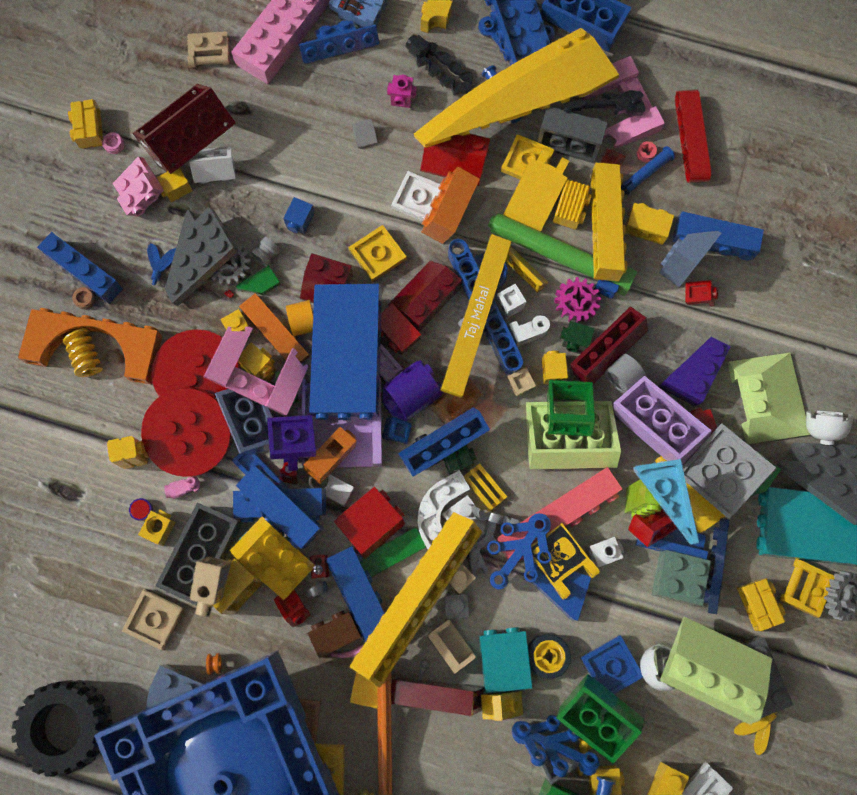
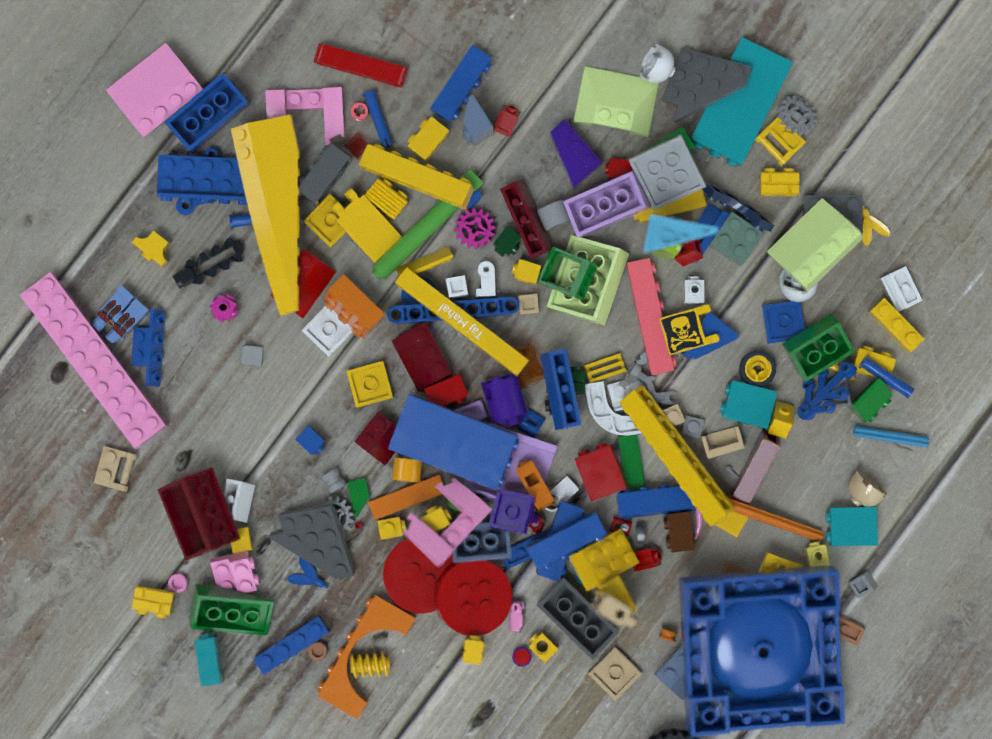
camera: 70 degrees left, 10 degrees up
blue plant [487,513,552,589] -> none
black piece [564,90,645,116] -> none
none -> green slope [189,584,274,636]
none -> teal brick [194,633,224,687]

